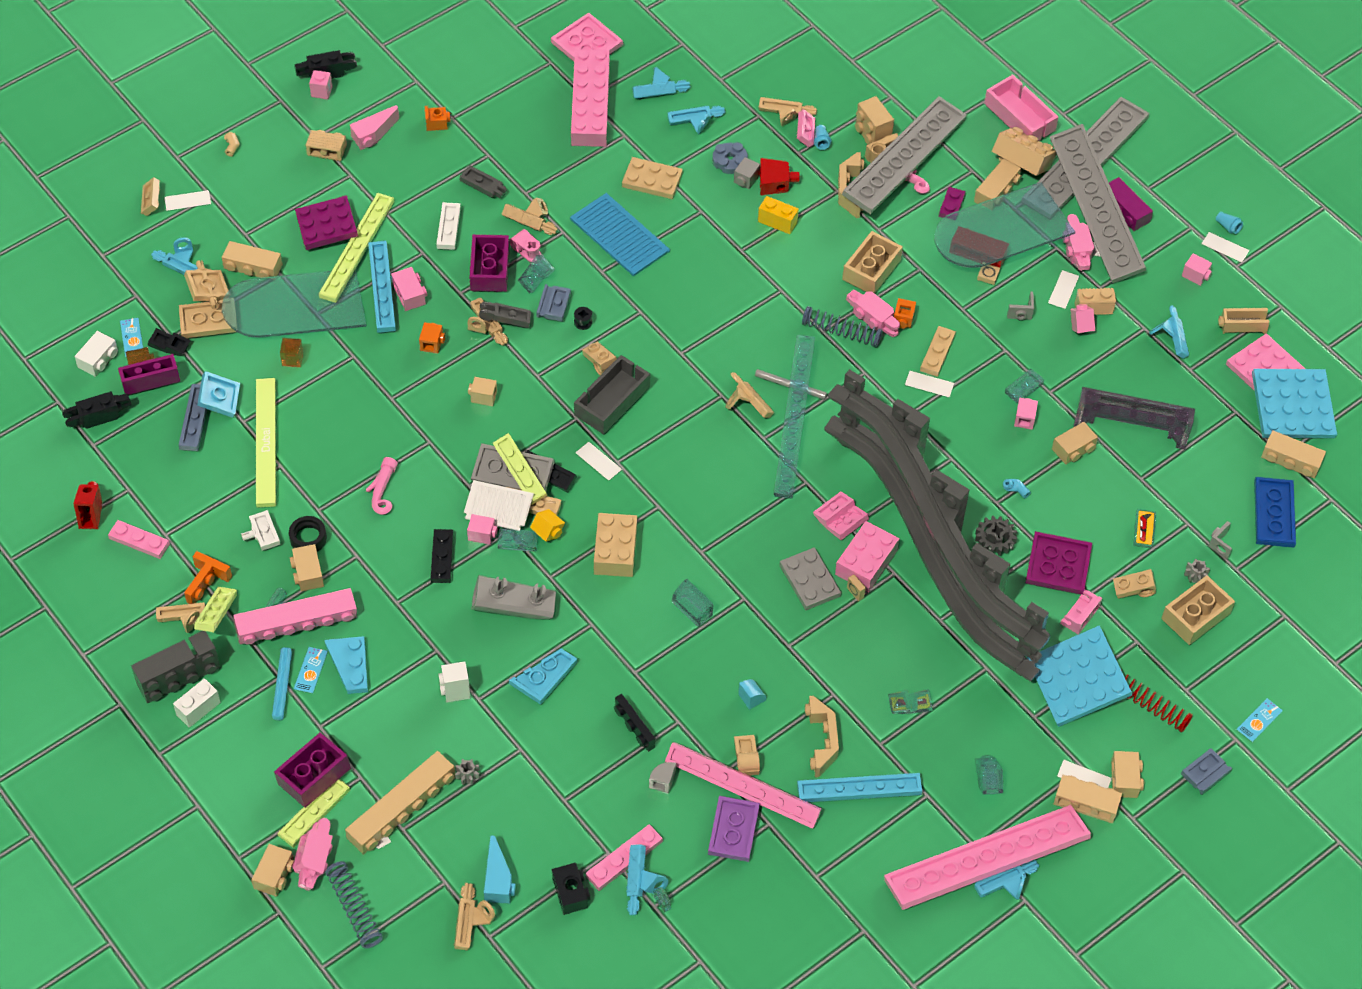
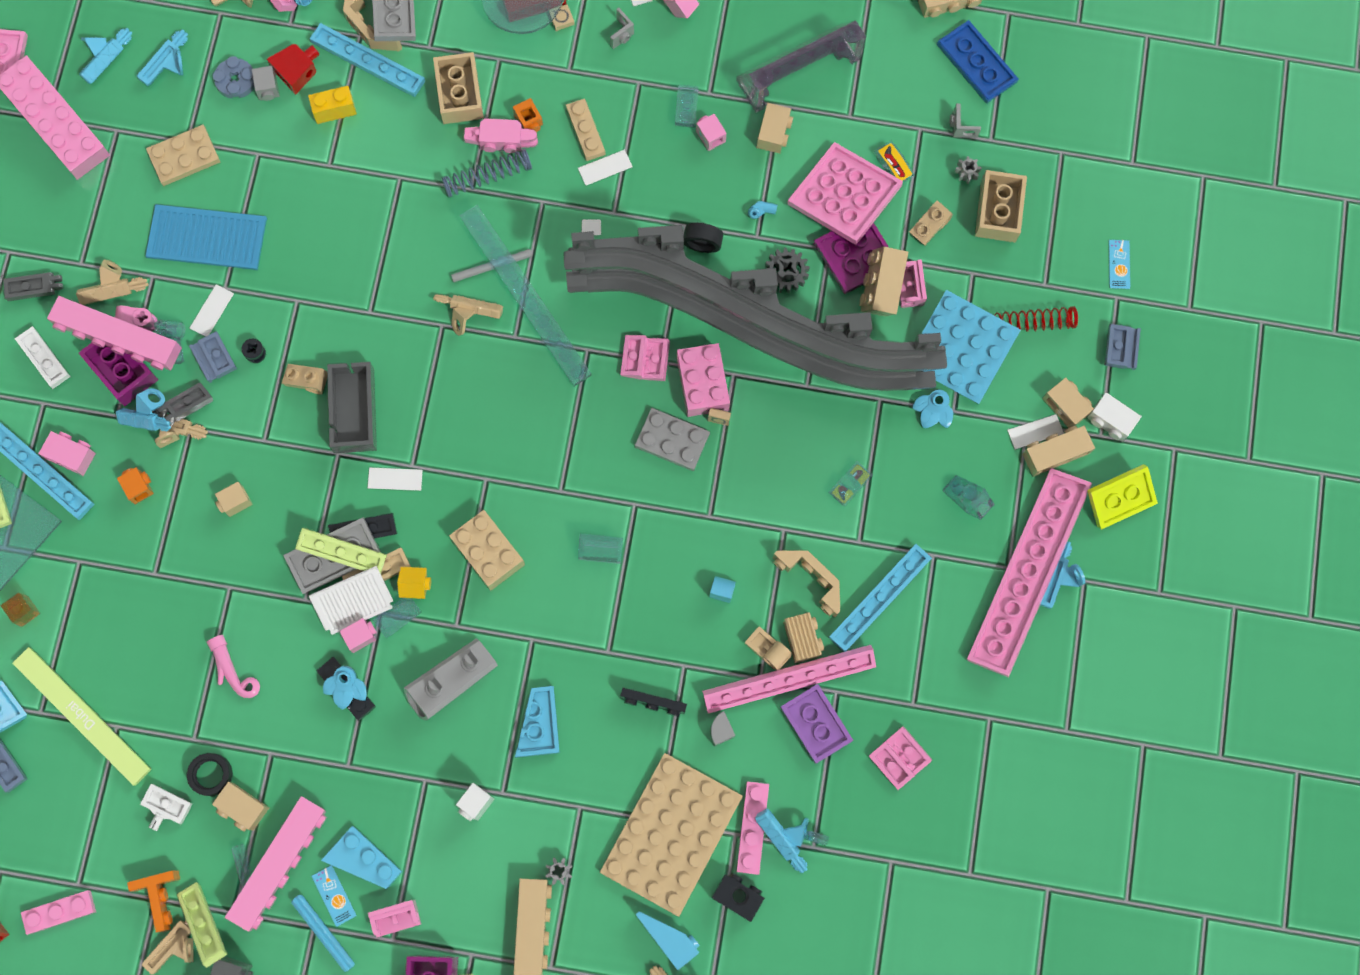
camera: 45 degrees left, 20 degrees up
none -> bright pink brick [47,296,182,371]
none -> medium azure piece [116,388,171,432]
none -> white sticker [190,284,234,336]
none -> medium azure plate [310,23,425,97]
none -> medium azure plate [323,666,367,710]
none -> bright pink hinge [368,900,421,938]
none -> tan plate [600,753,743,917]
none -> black tyre [683,222,724,253]
none -> tan brick [783,612,824,663]
none -> bright pink plate [788,142,903,245]
none -> tan brick [860,247,908,316]
none -> bright pink slope [869,726,932,790]
none -> medium azure plate [912,390,953,428]
none -> white brick [1087,393,1142,442]
none -> neon yellow plate [1087,464,1158,530]

